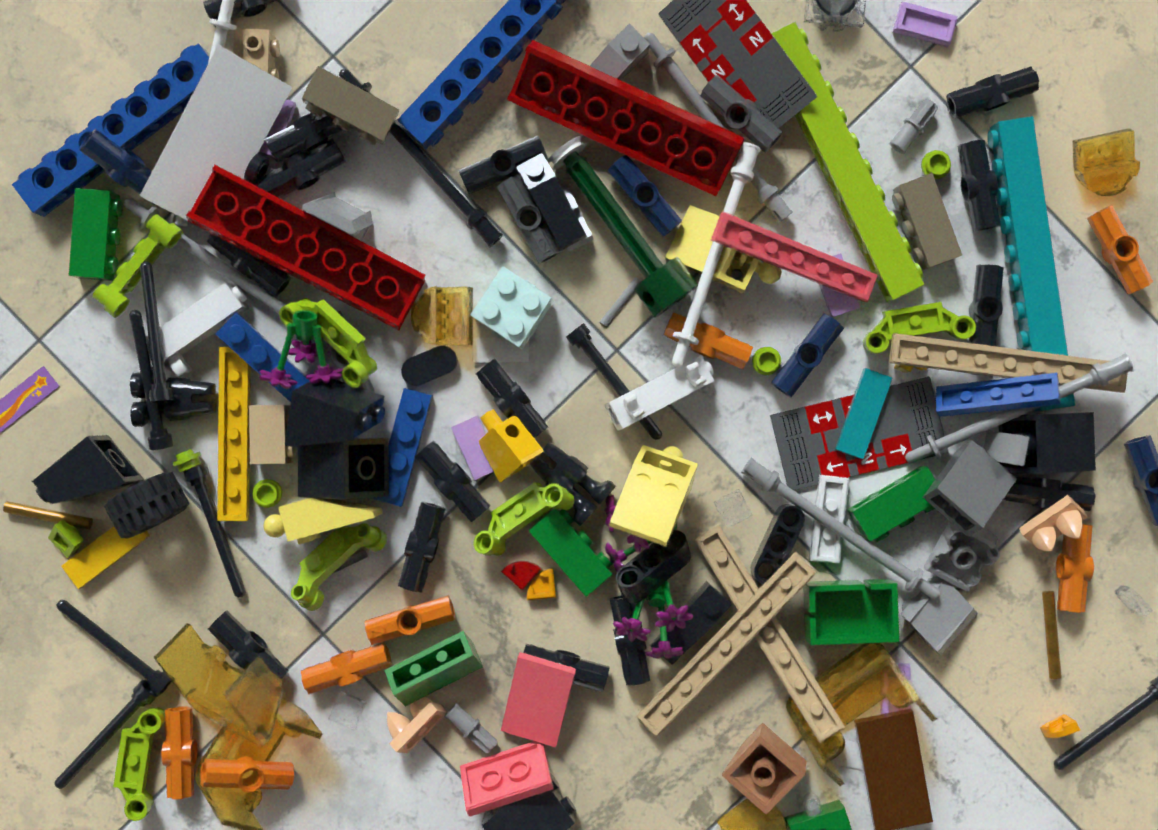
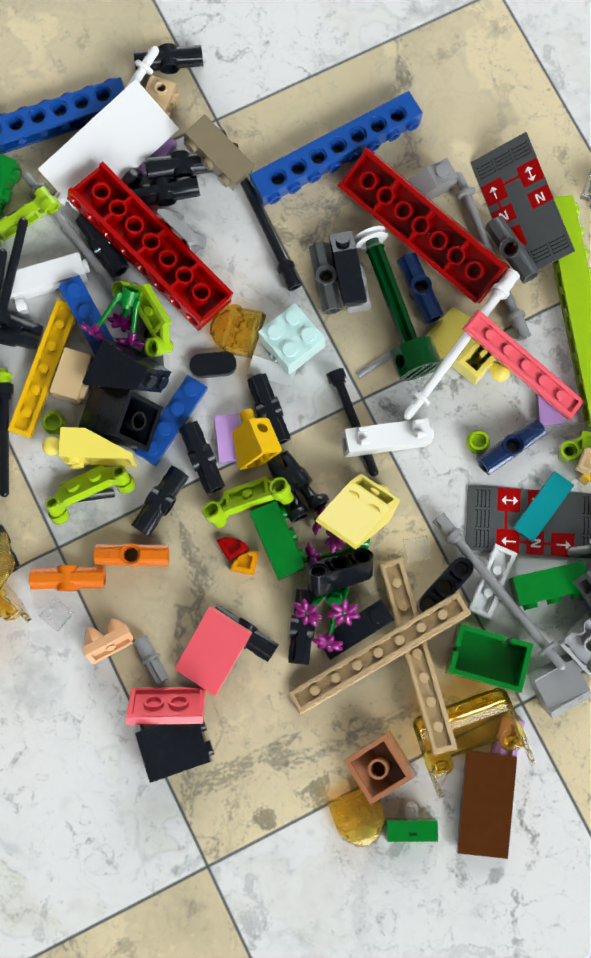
camera: 10 degrees right, 10 degrees down
dark blue piece [79,129,155,205] -> none
green brick [384,631,483,707] -> none
black piece [458,136,548,194] -> none
orange piece [663,312,753,370] -> none

